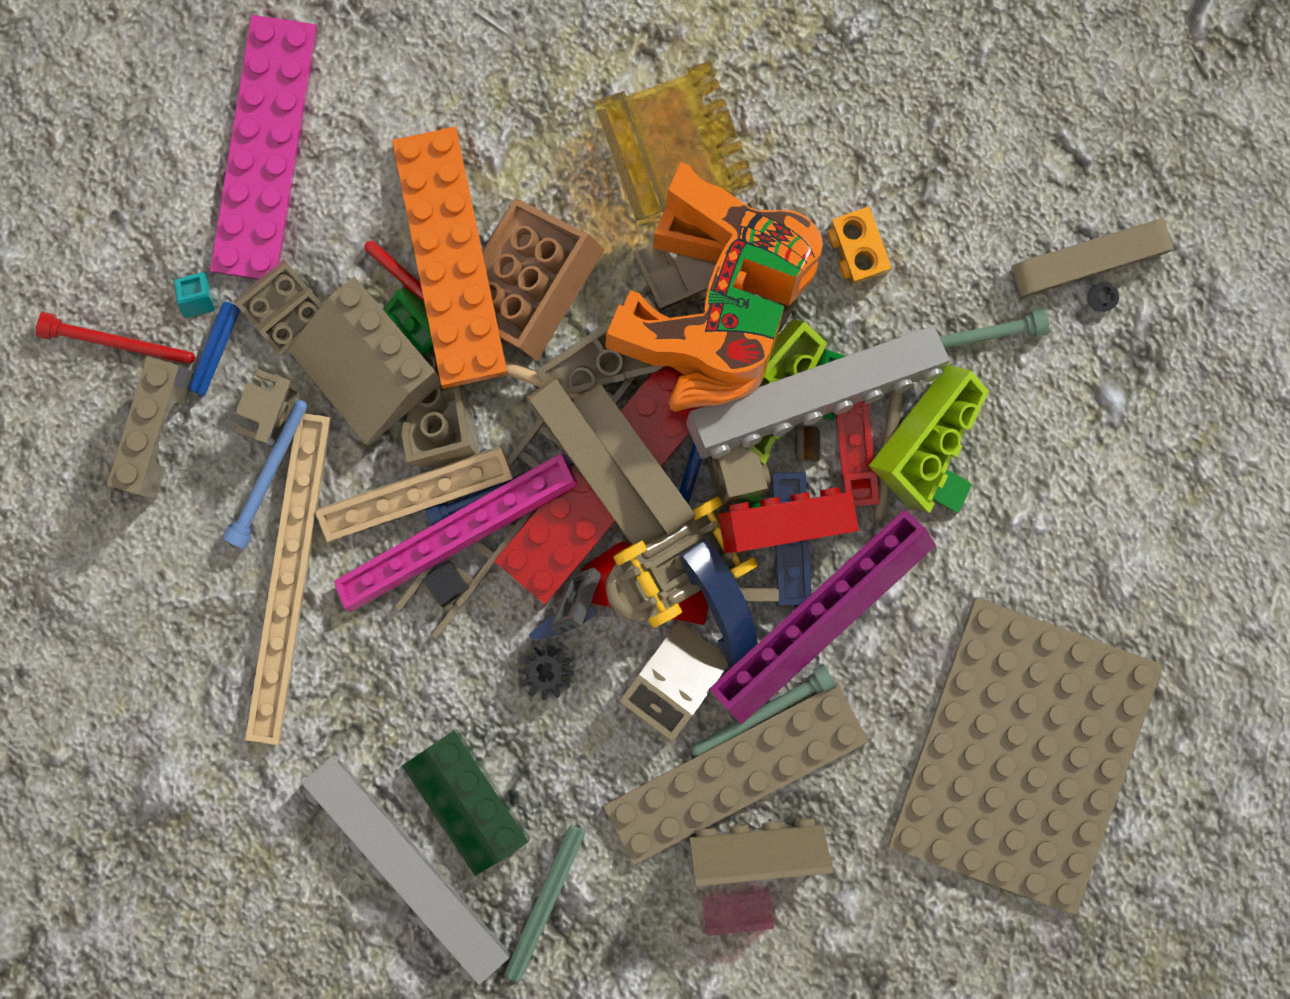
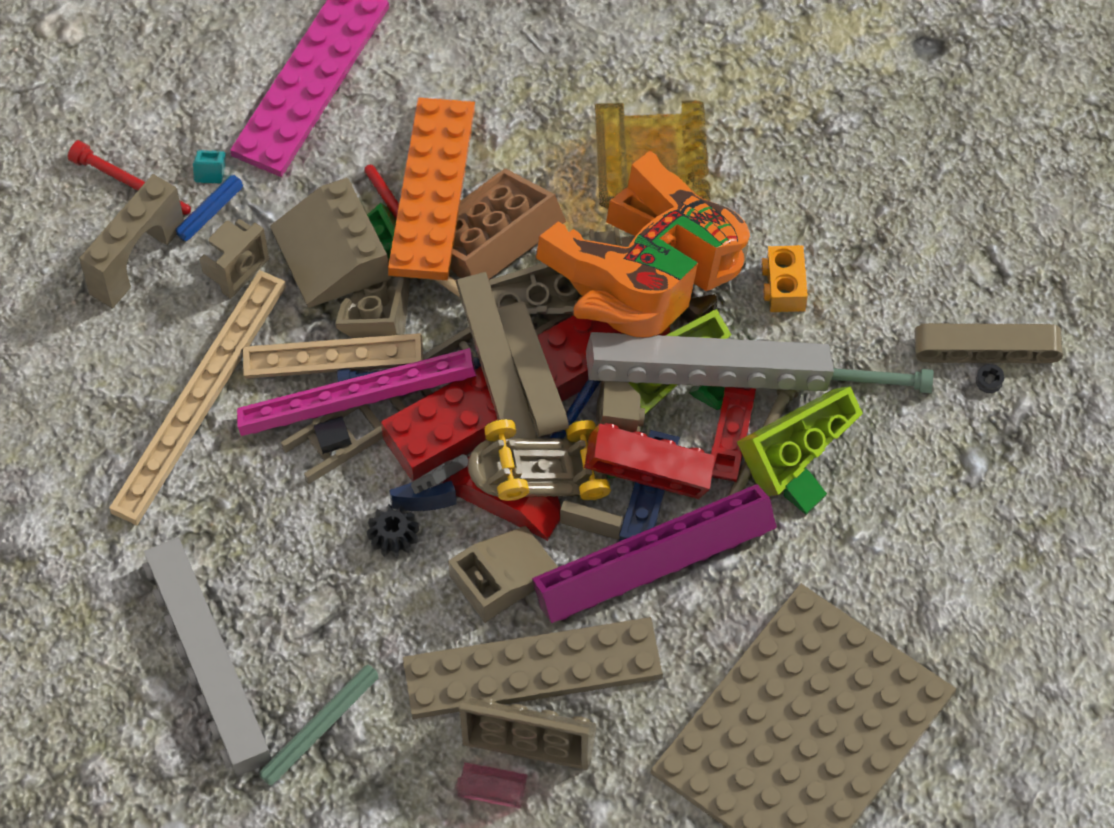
camera: 25 degrees right, 25 degrees down
medium blue piece [222,400,307,549] -> none
dark tan slope [234,259,323,355] -> none
dark green slope [402,729,530,876] -> none
dark blue slope [679,538,758,668] -> none
sand green piece [691,664,837,757] -> none
dark brown slope [795,426,820,461] -> none

